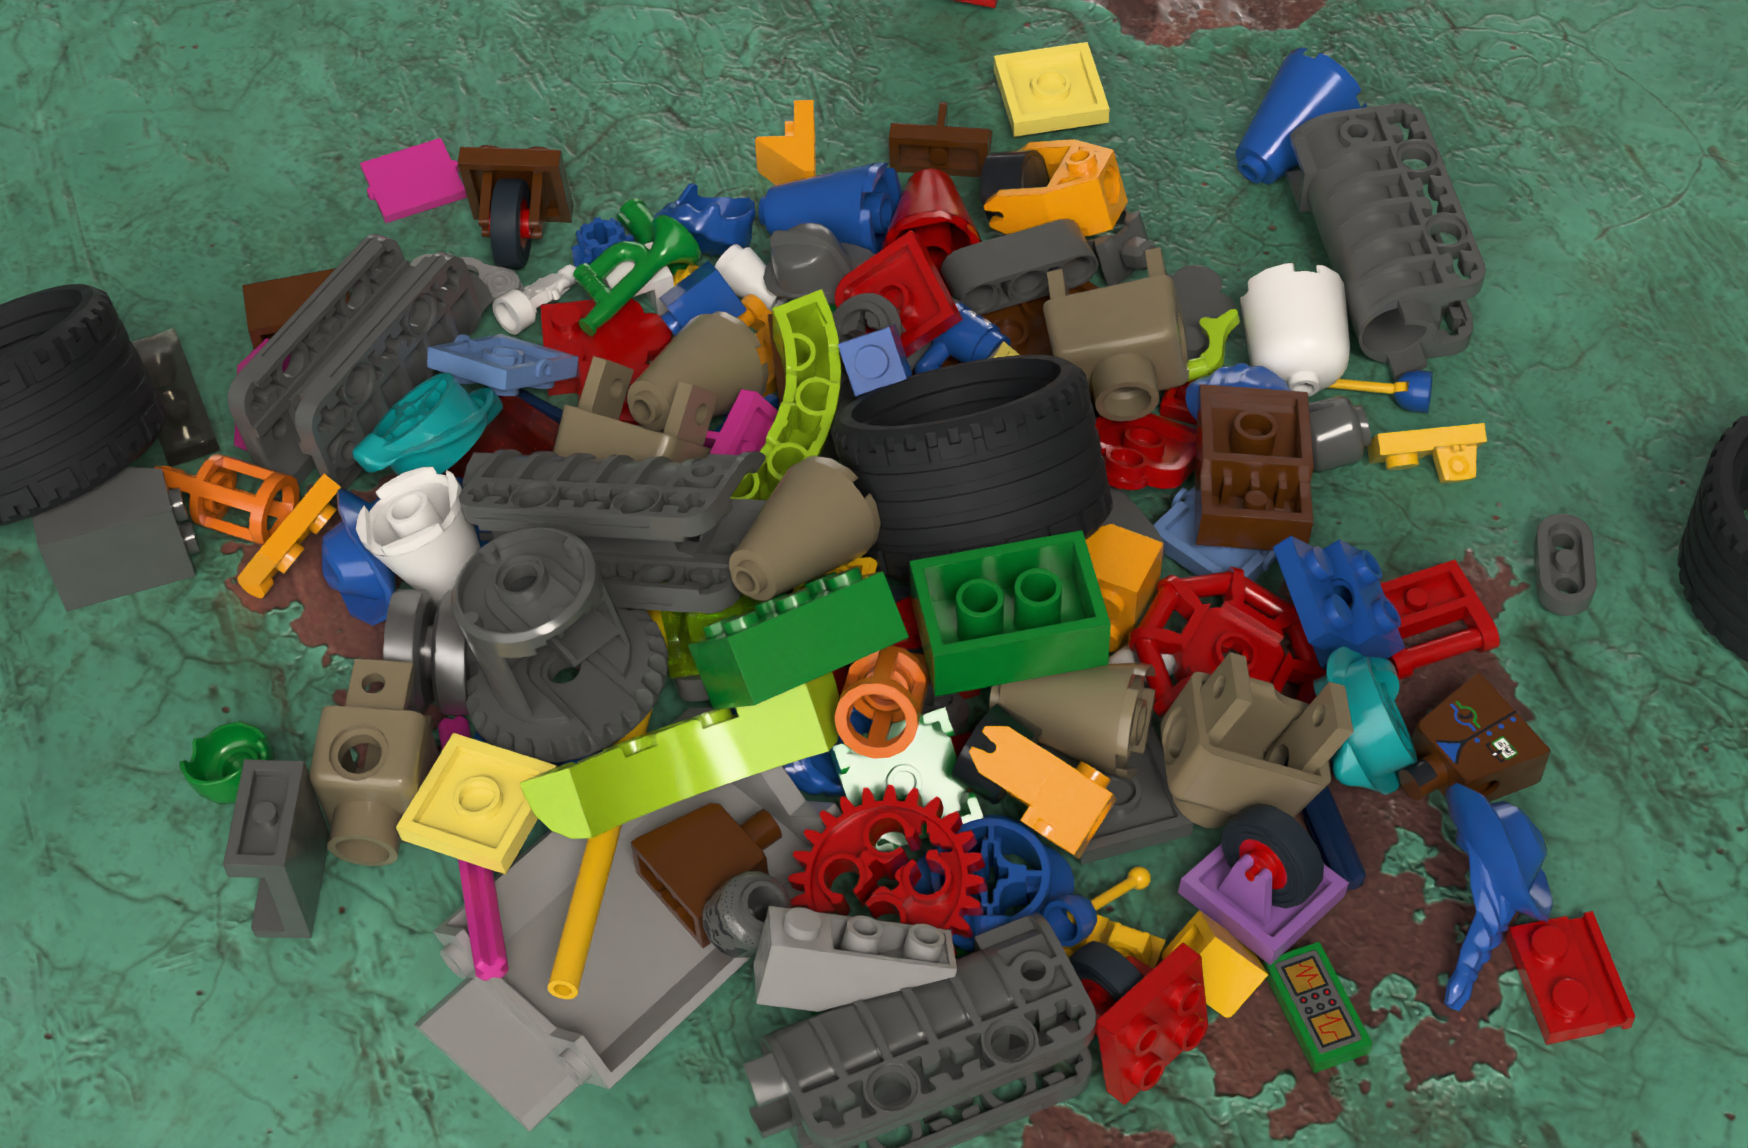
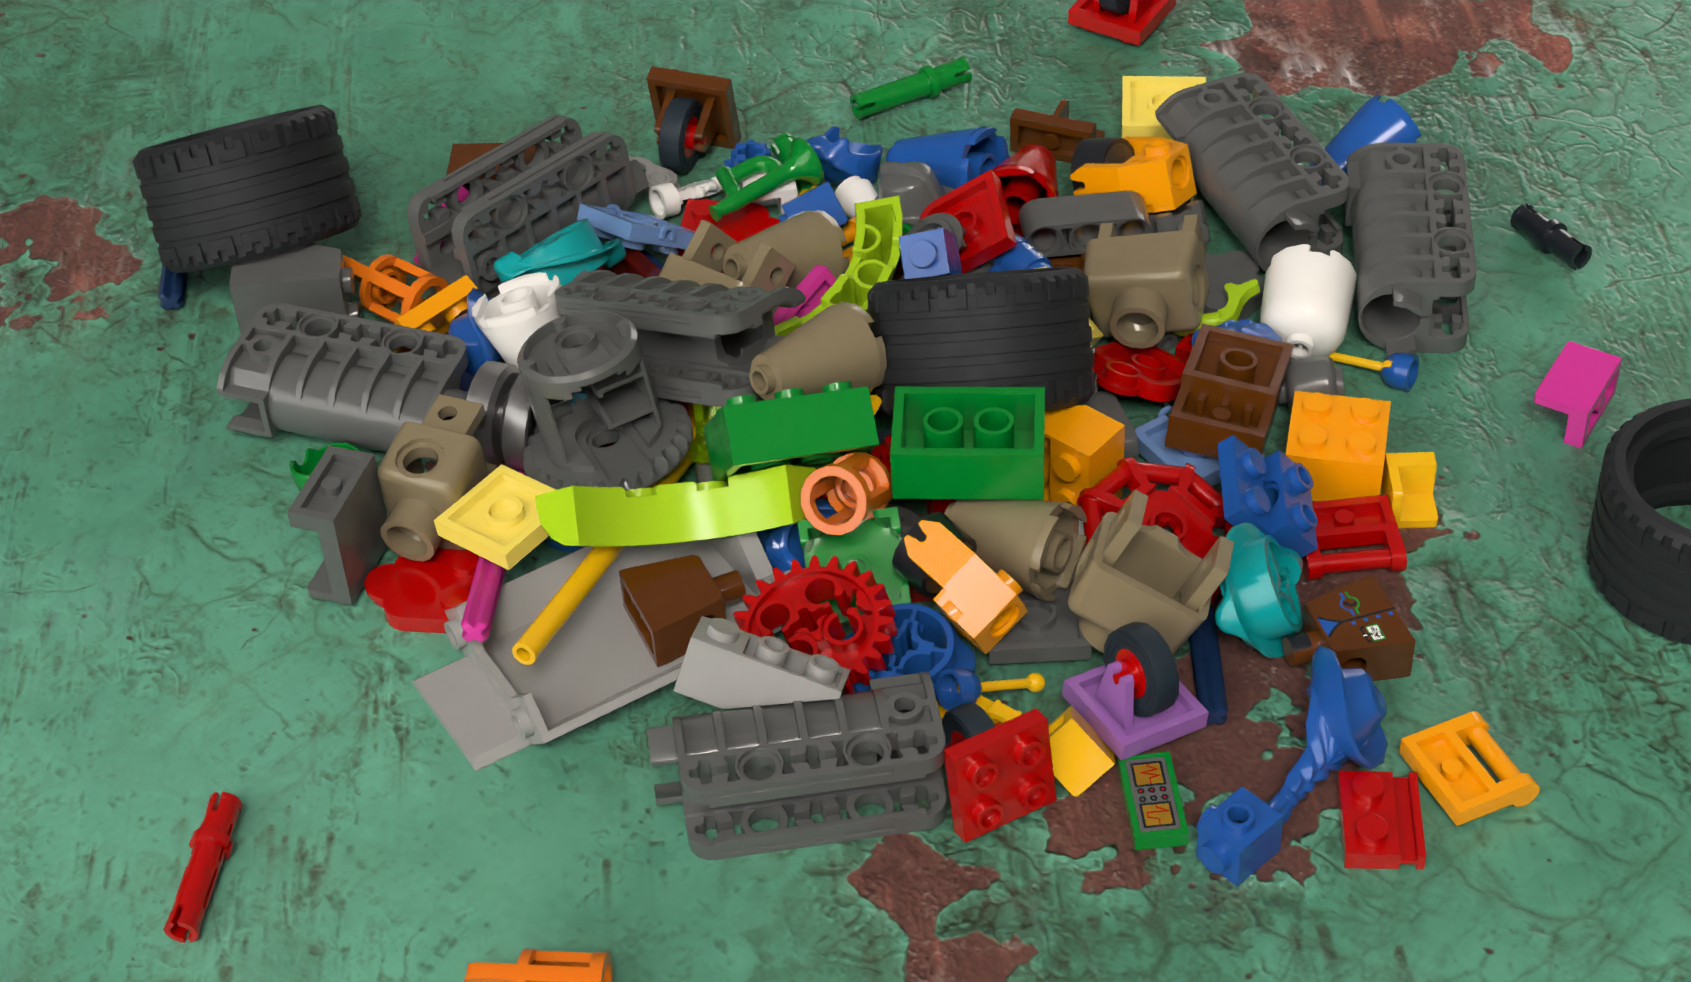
camera: 15 degrees right, 10 degrees down
clear smoke plate [131,328,220,467] -> none
dark pink piece [360,138,467,223] -> none
dark grey head [702,871,792,958] -> none
light orange slope [755,100,816,185] -> none
yellow hinge [1367,423,1487,483] -> none
dark grey plate [1533,514,1597,616] -> none
none -> dark grey piece [217,303,469,463]
none -> red plate [364,548,479,634]
none -> green pin [850,57,972,120]
none -> dark grey piece [1155,73,1350,272]
none -> blue brick [1196,786,1284,887]
none -> light orange brick [1285,391,1391,501]
none -> yellow panel [1381,452,1438,528]
none -> light orange plate [1399,711,1540,826]
none -> black pin [1510,203,1592,270]
none -> dark pink panel [1534,341,1622,449]

